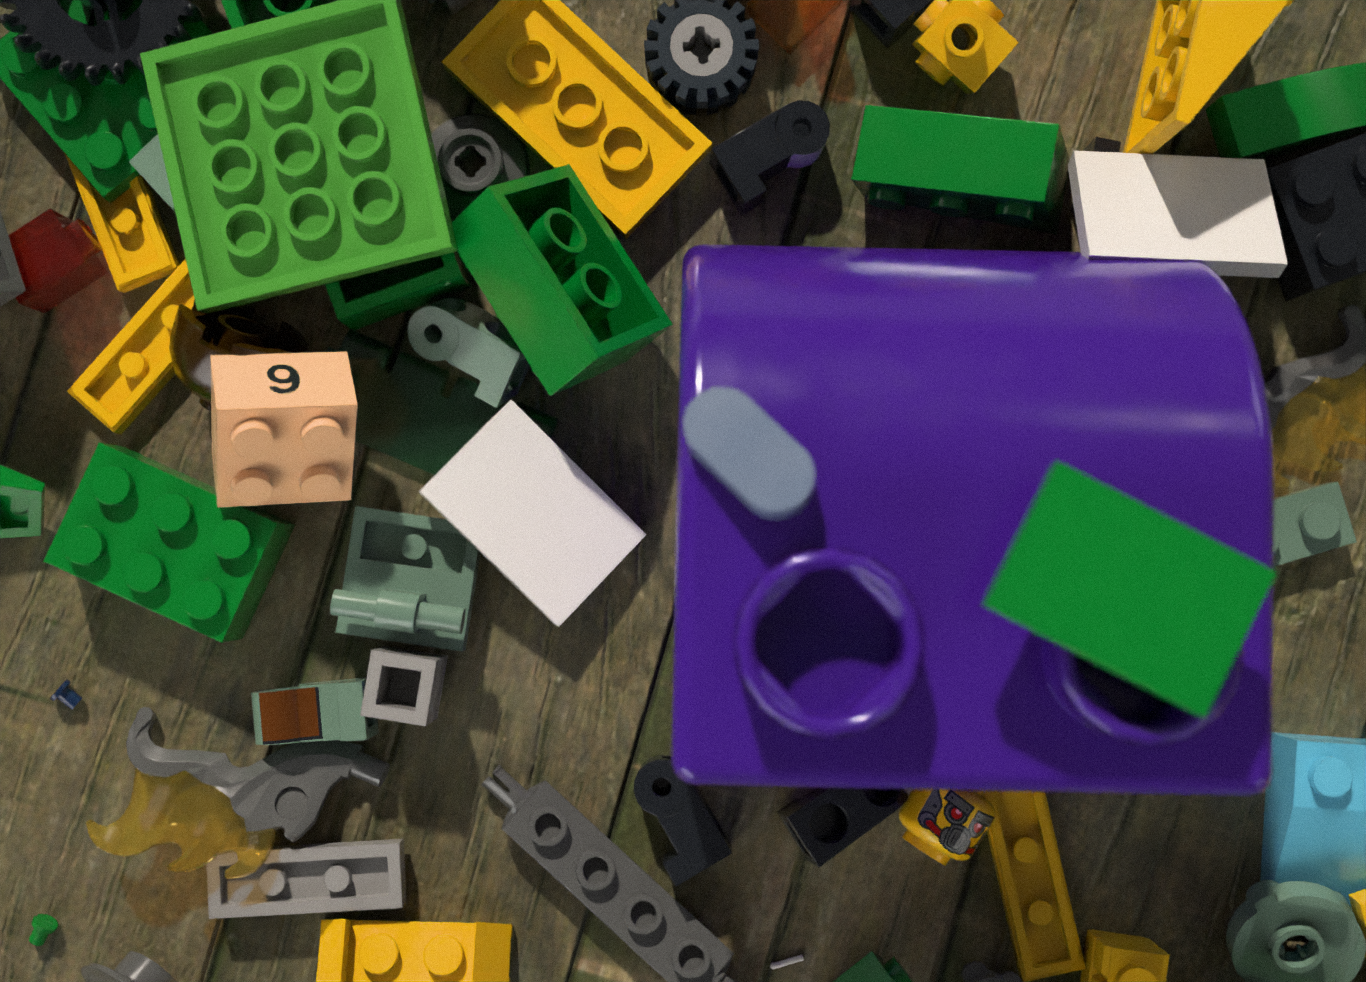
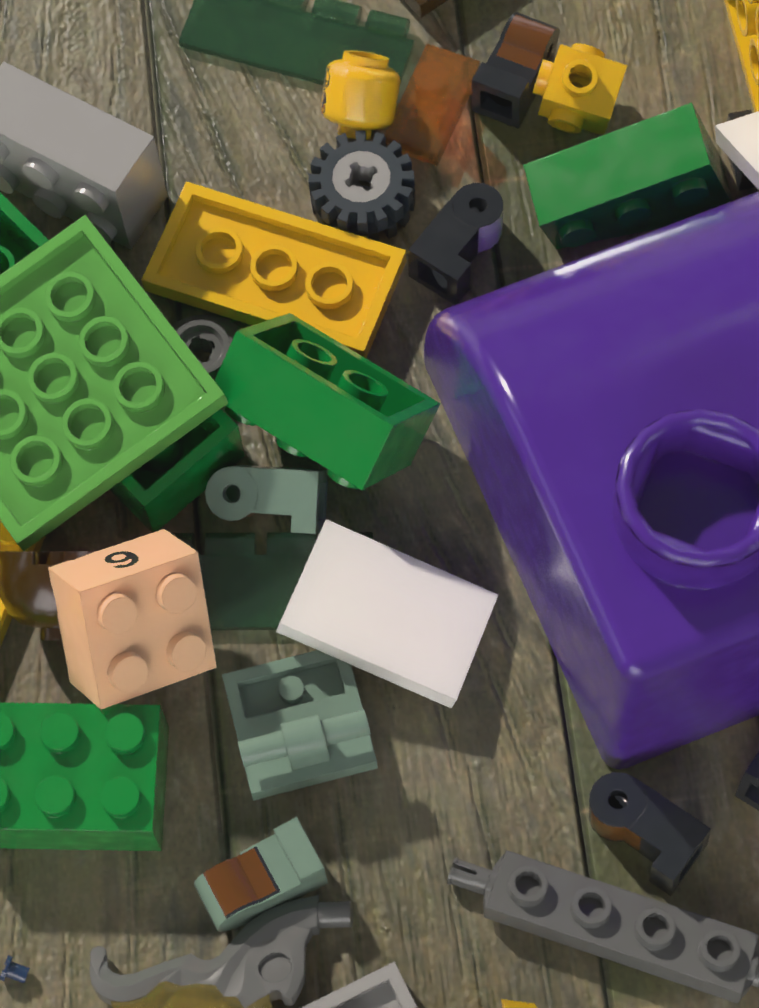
camera: 15 degrees left, 20 degrees down
light grey brick [360,646,448,726] -> none
sand blue tile [683,387,815,520] -> none

